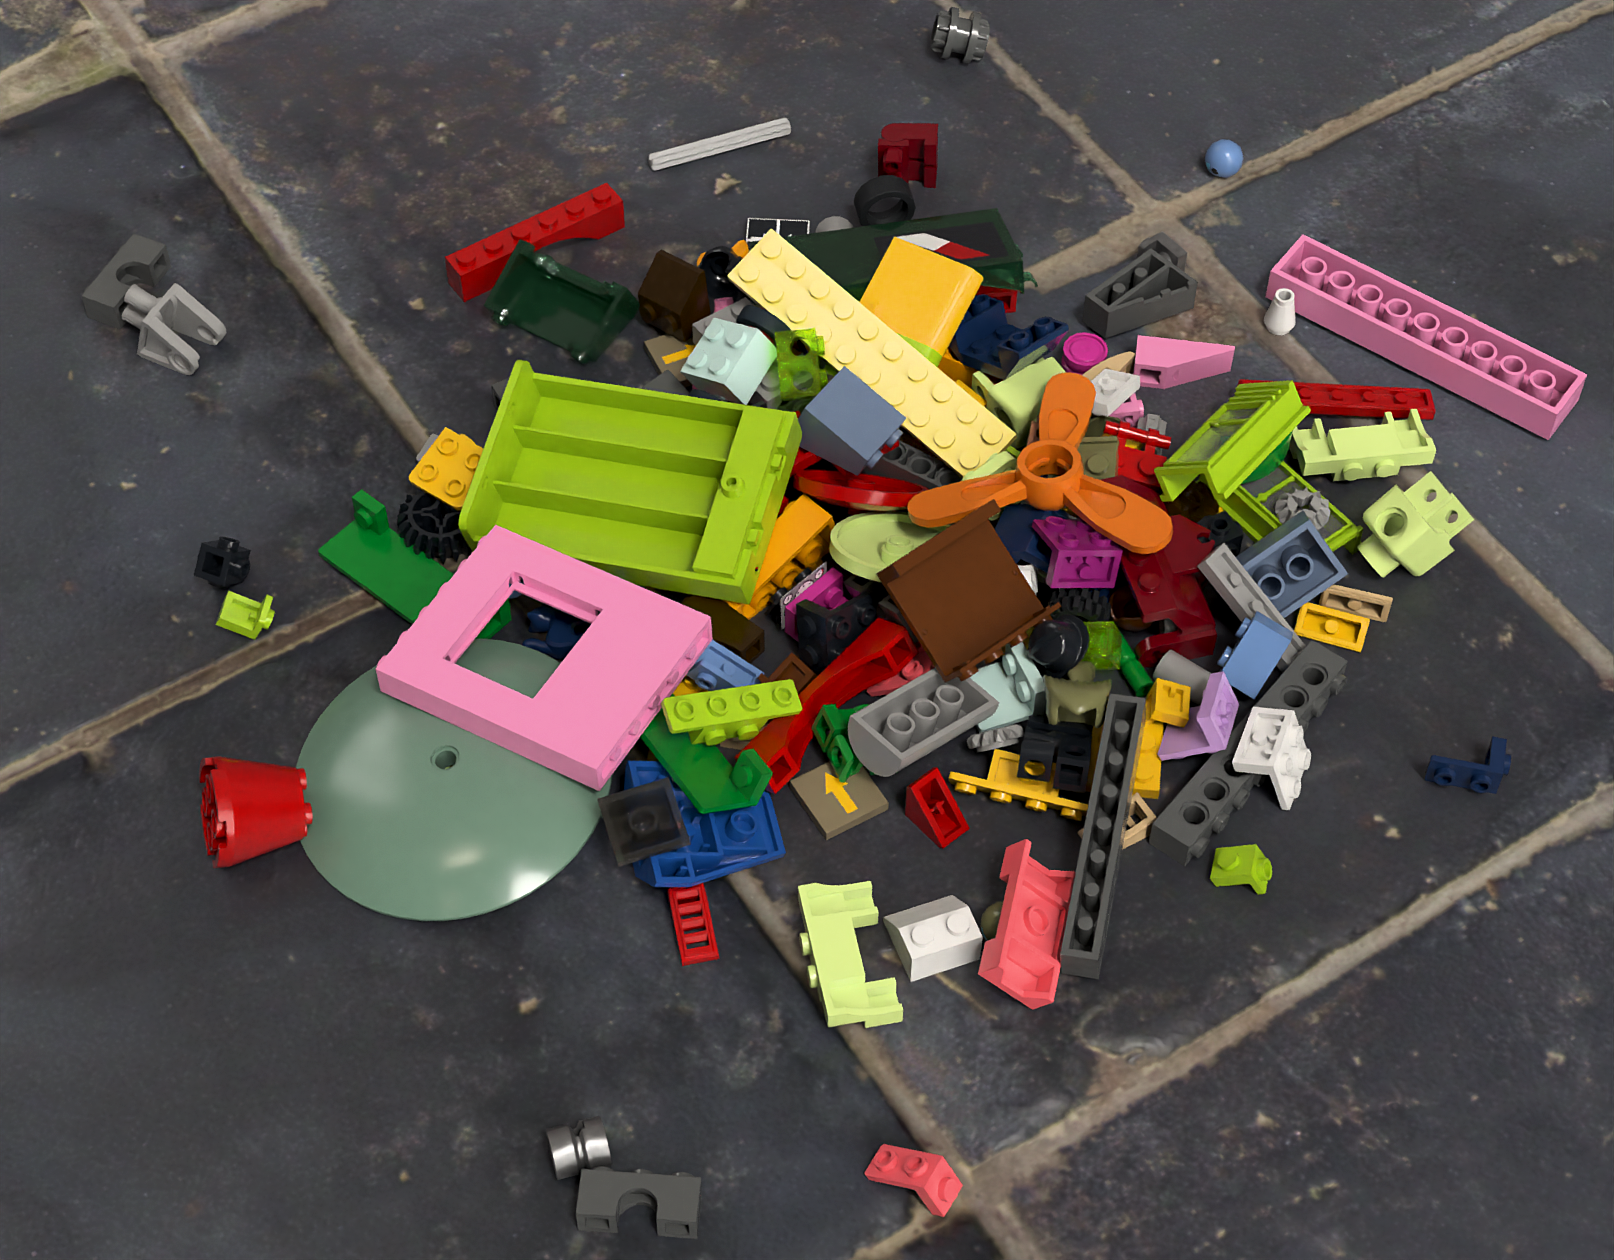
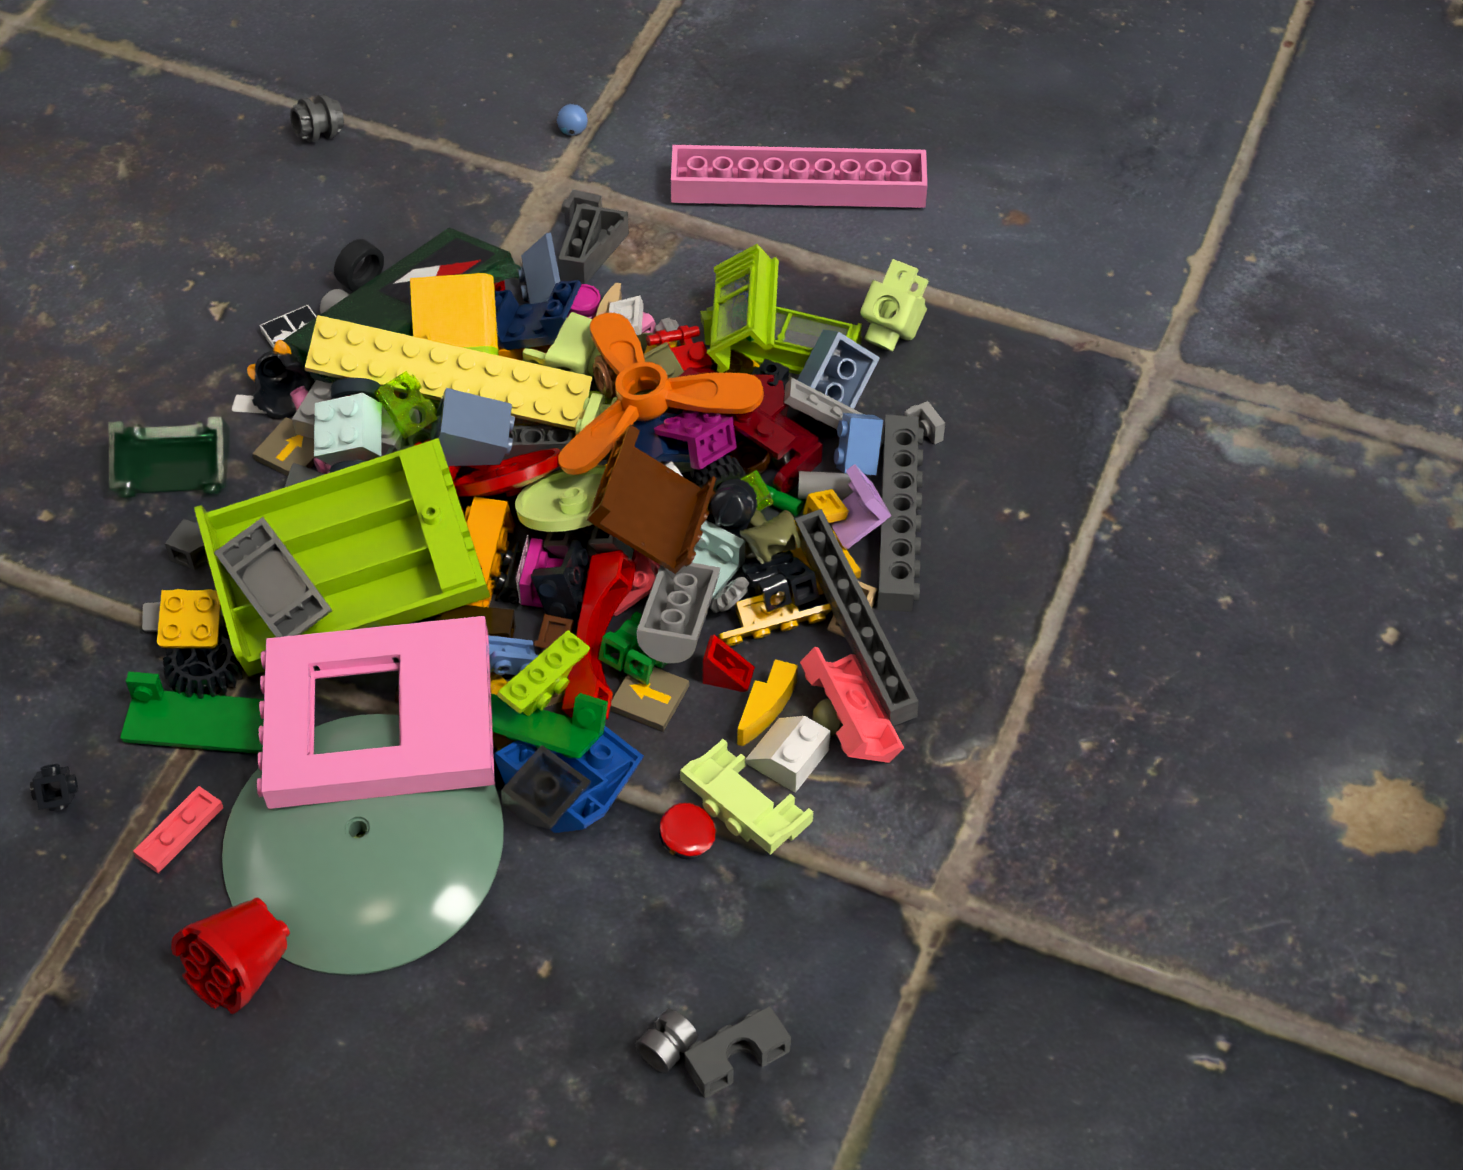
camera: 35 degrees left, 0 degrees up
lime bracket [216,590,275,640] -> none
red arch [445,183,625,302] -> none
dark blue animal [522,604,590,659] -> none
dark brown slope [638,250,711,342] -> none
axle [648,117,791,171] -> none
red slope [667,883,719,966] -> none
coral bracket [864,1144,963,1217] -> none
dark red hips [878,123,938,188] -> none
bright pink slope [1133,335,1235,389] -> none
lime bracket [1210,844,1272,895] -> none
white bracket [1232,707,1311,810] -> none
red tile [1237,379,1436,420] -> none
white cone [1264,288,1296,335] -> none
light grey gear [1275,486,1331,530] -> none
yellowish green bracket [1289,409,1436,481] -> none
yellow slope [1294,602,1370,653] -> none
tan slope [1319,584,1393,622] -> none
dark blue bracket [1425,736,1511,794] -> none
none -> coral plate [133,786,224,873]
none -> dark grey slope [214,517,333,637]
none -> sand blue slope [518,233,560,304]
none -> red piece [659,803,716,859]
none -> yellow slope [737,659,798,746]
none -> light grey bracket [904,401,945,445]

